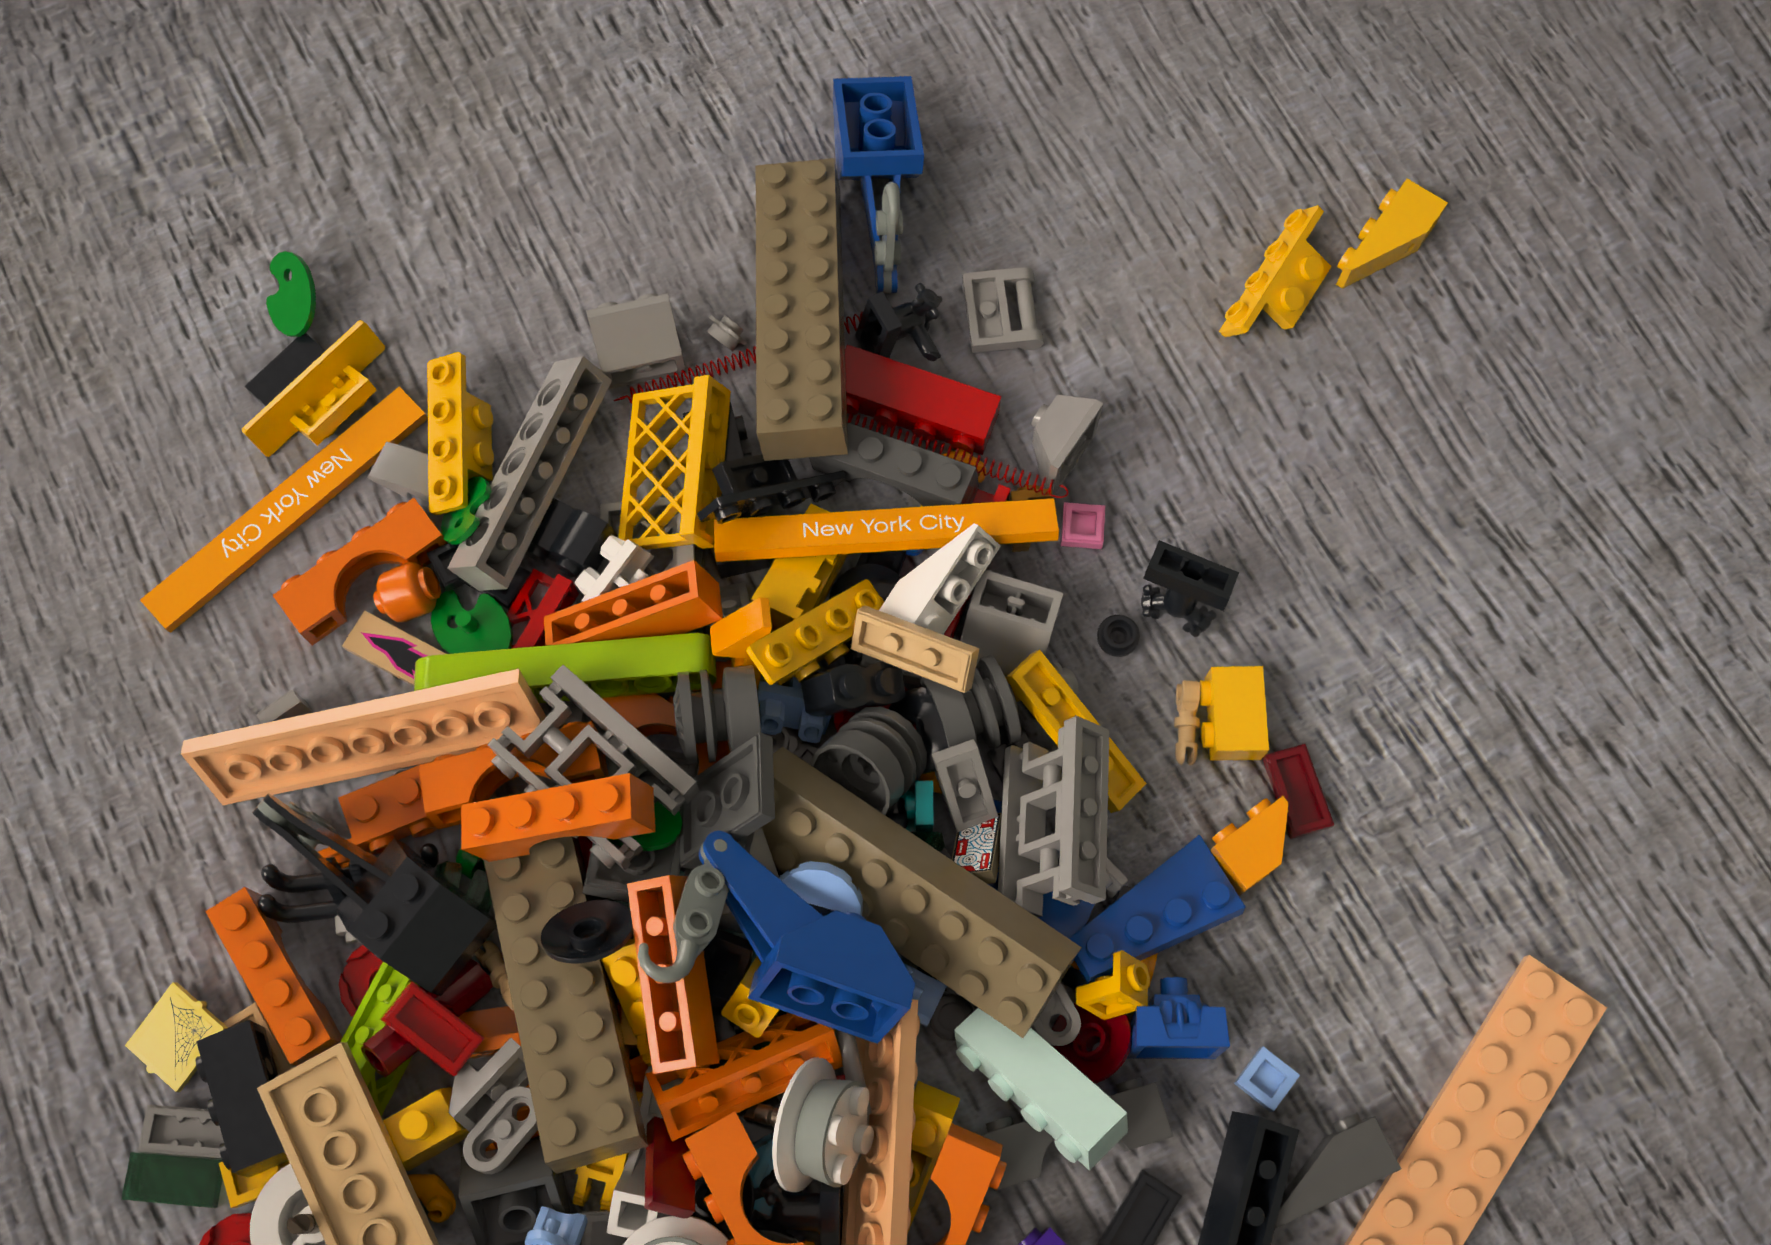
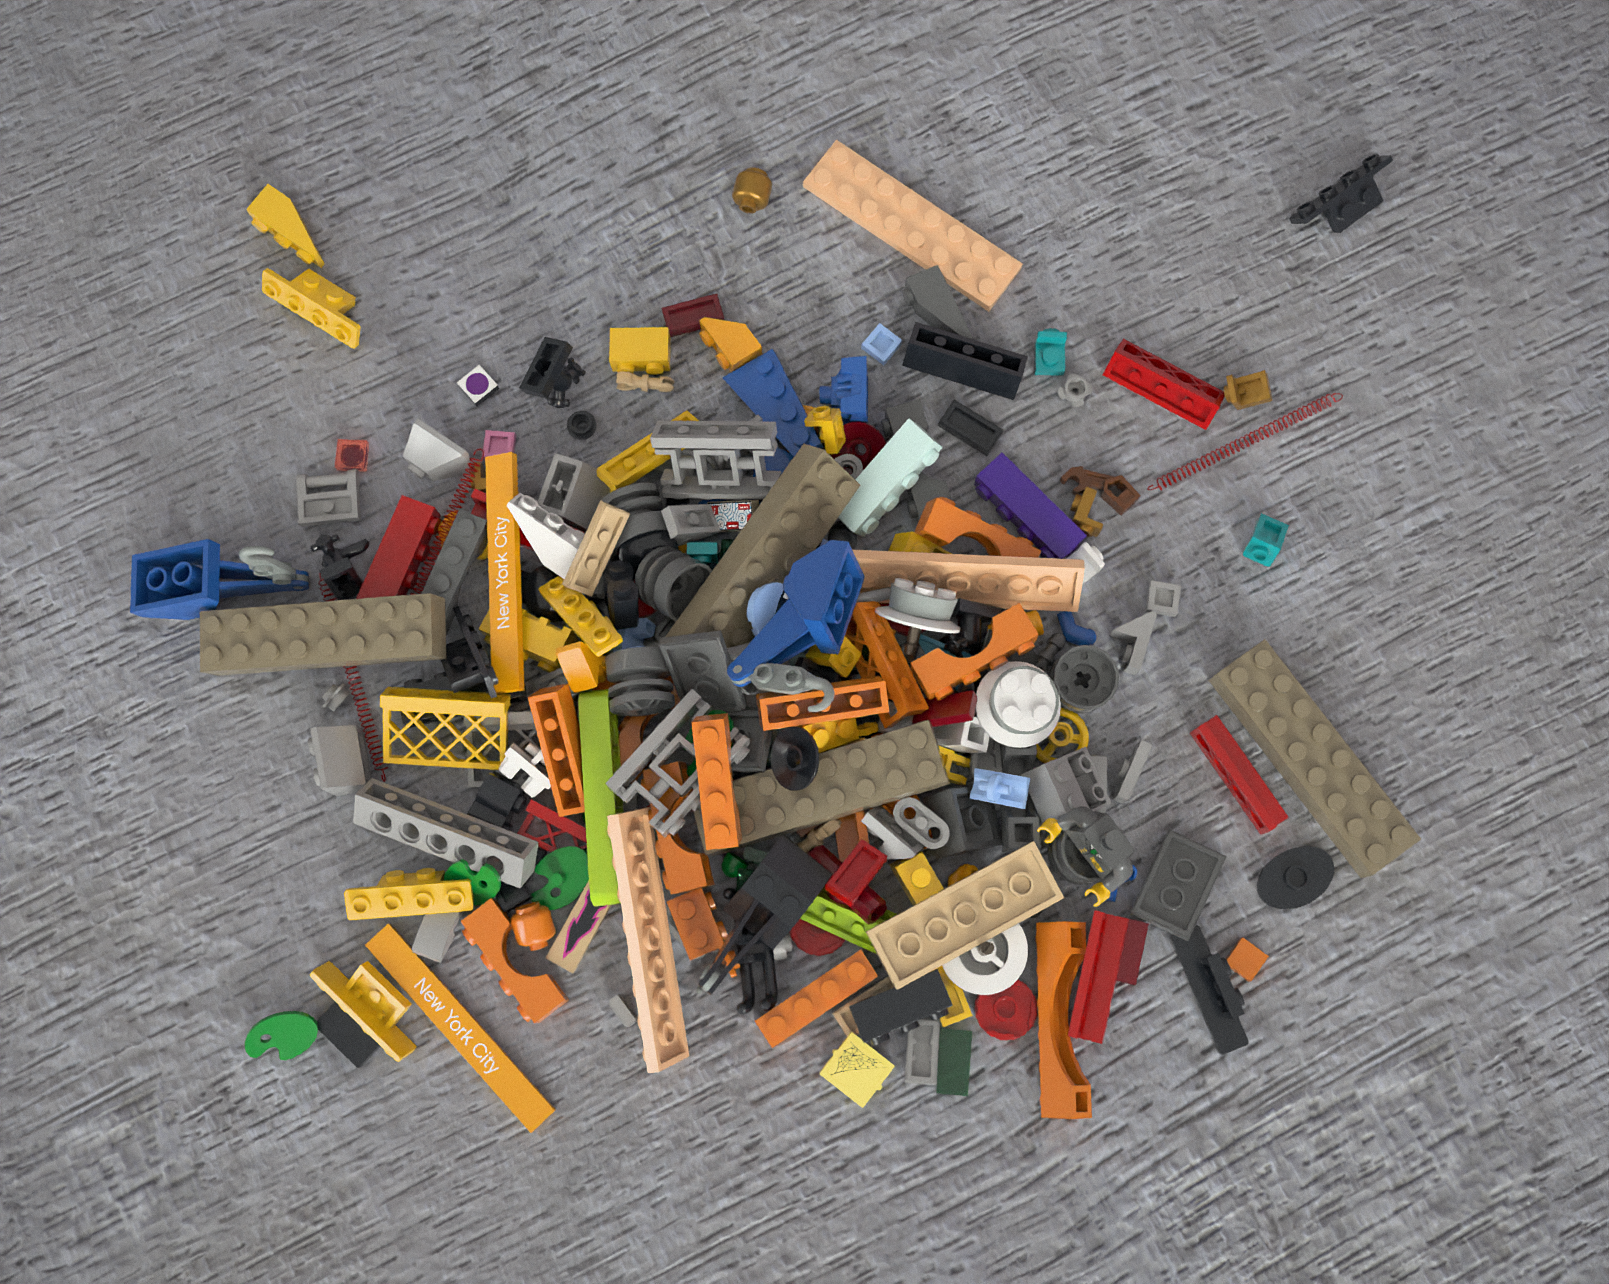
camera: 90 degrees left, 5 degrees up
none -> clear red tile [335,439,369,472]
none -> tile [457,365,499,407]
none -> pearl gold head [732,167,772,214]

